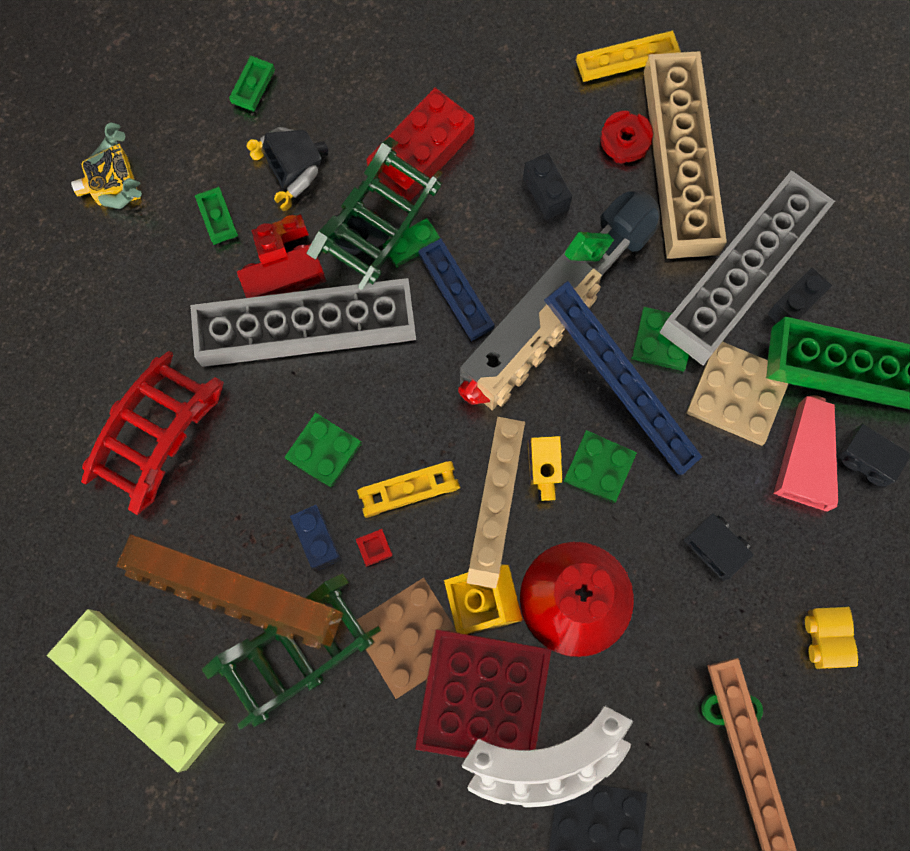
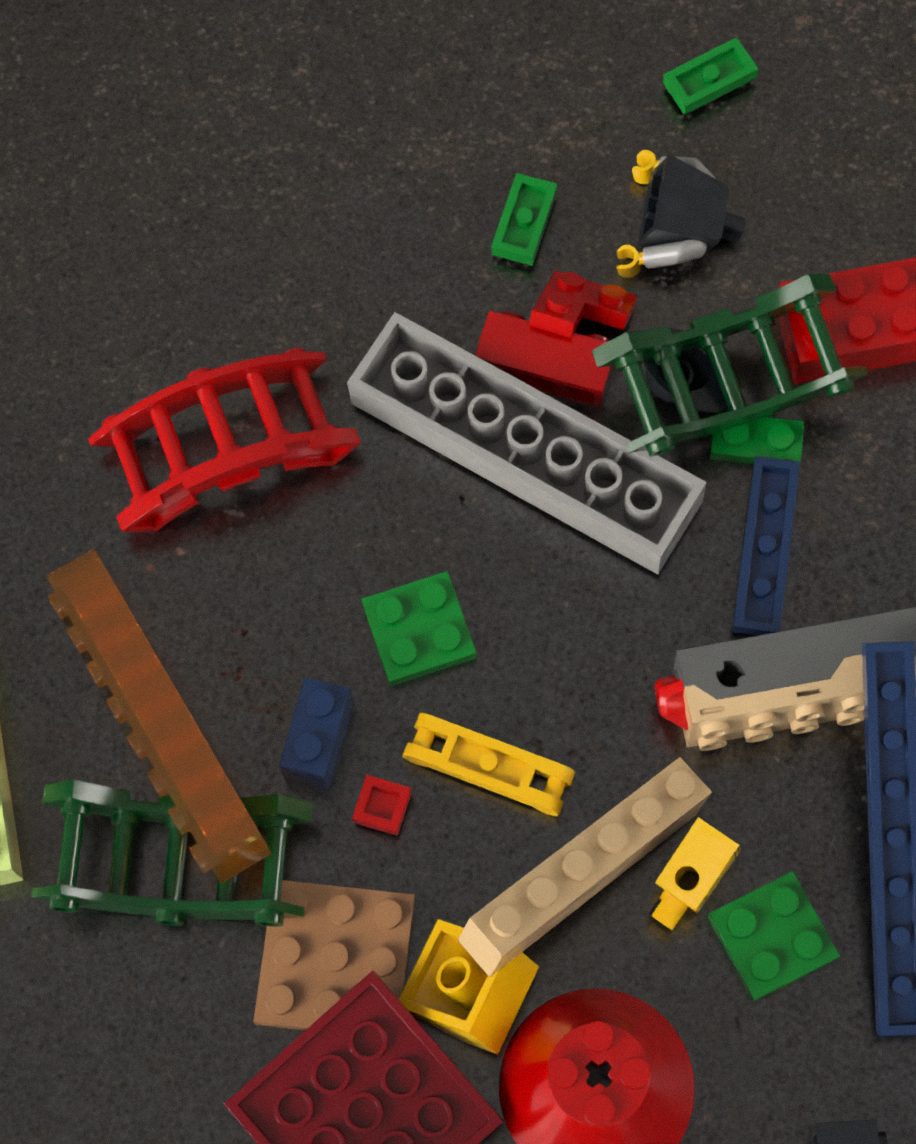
camera: 45 degrees right, 5 degrees down
torso [71,123,142,209] -> none

